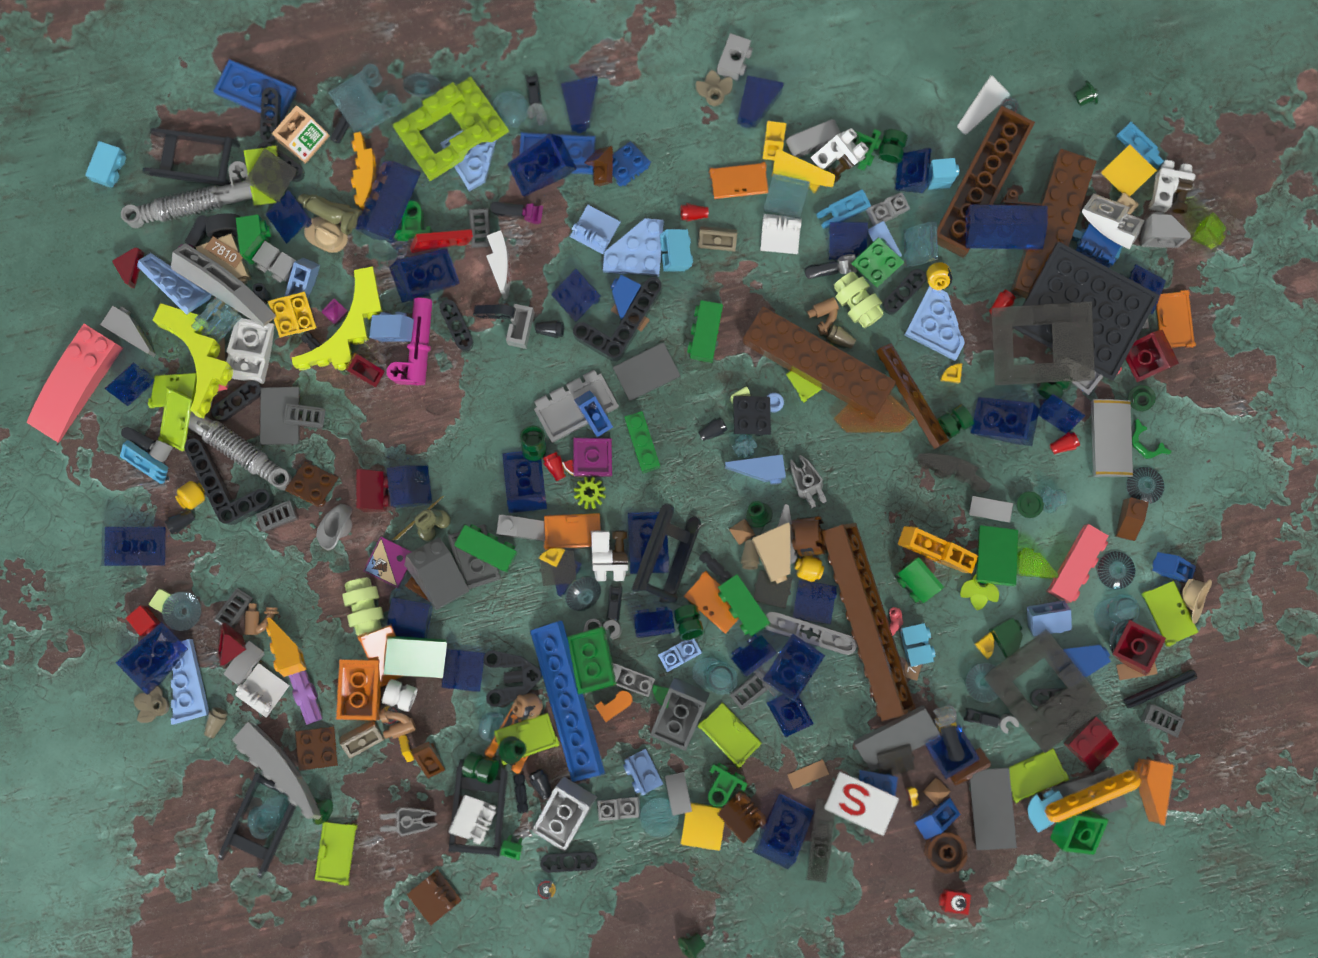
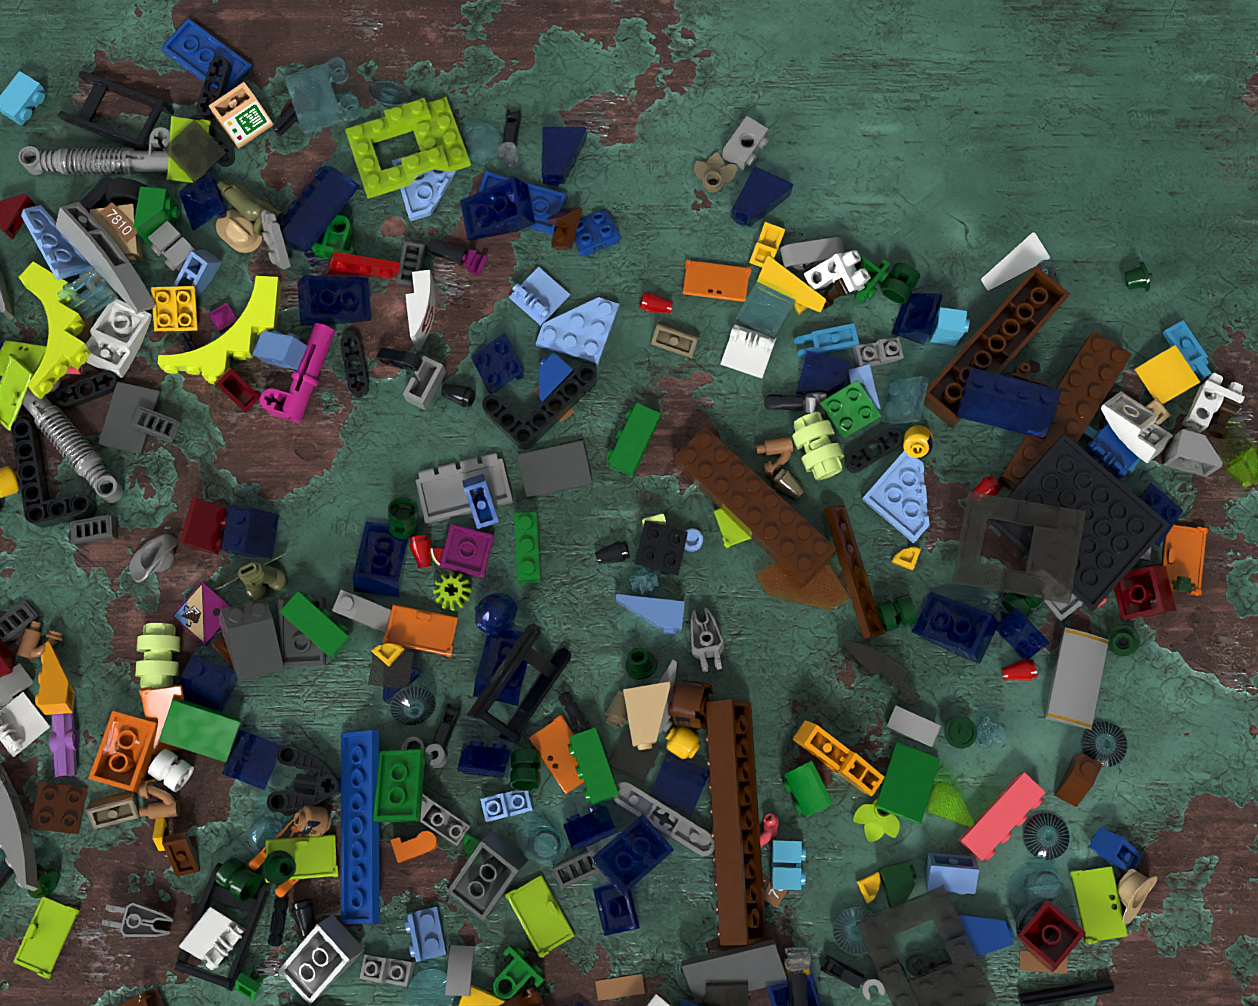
camera: 15 degrees right, 5 degrees down
black cone [253,283,271,305] -> none
reddish brown hinge [285,461,339,507] -> none
light orange slope [351,132,376,211] -> none
white hips [591,530,628,581] -> none
medium azure piece [660,229,693,271] -> none
medium nougat slope [729,519,755,545] -> none
green helmet [1132,419,1172,459] -> none
none -> light grey hinge [261,209,291,270]
none -> clear blue hair [474,593,517,636]
none -> clear green plate [1171,576,1195,592]

